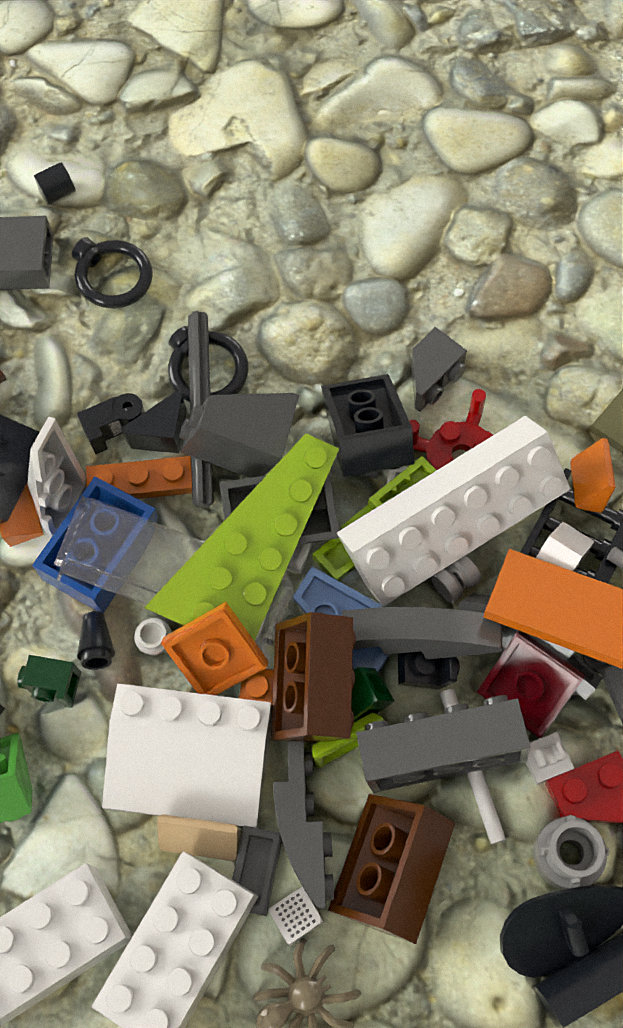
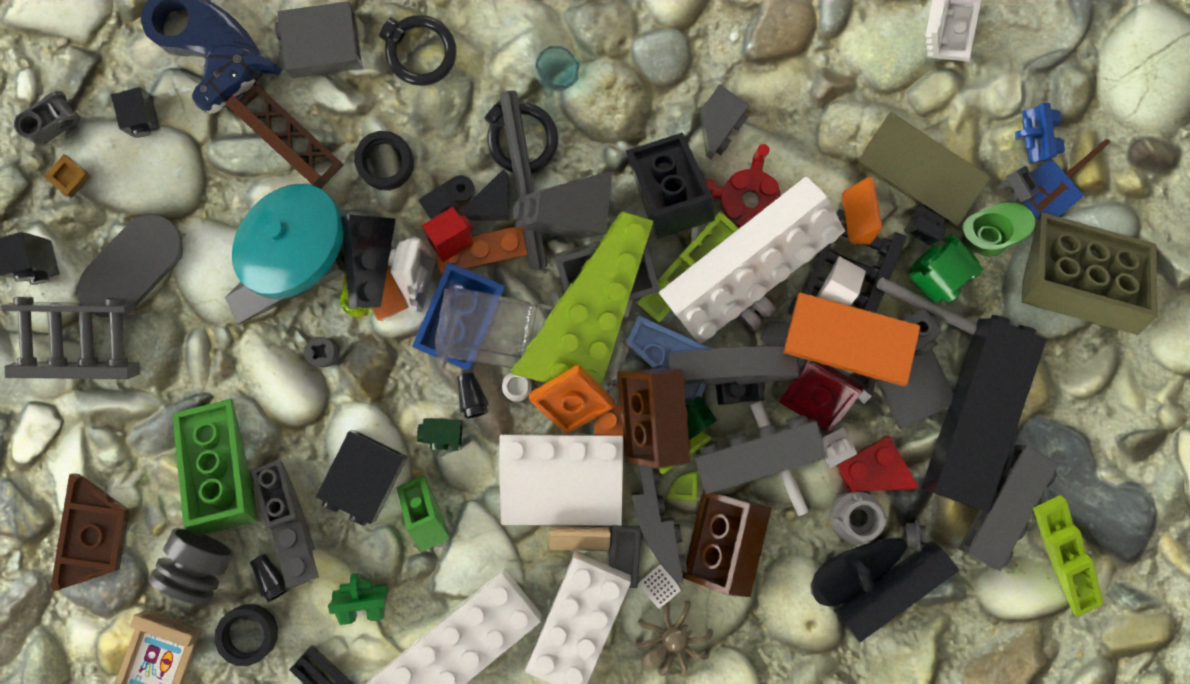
camera: 15 degrees left, 20 degrees up
none -> black tyre [354,131,414,191]
none -> red brick [421,207,474,262]
none -> clear light blue hair [534,46,580,92]
none -> lime tile [666,471,699,502]

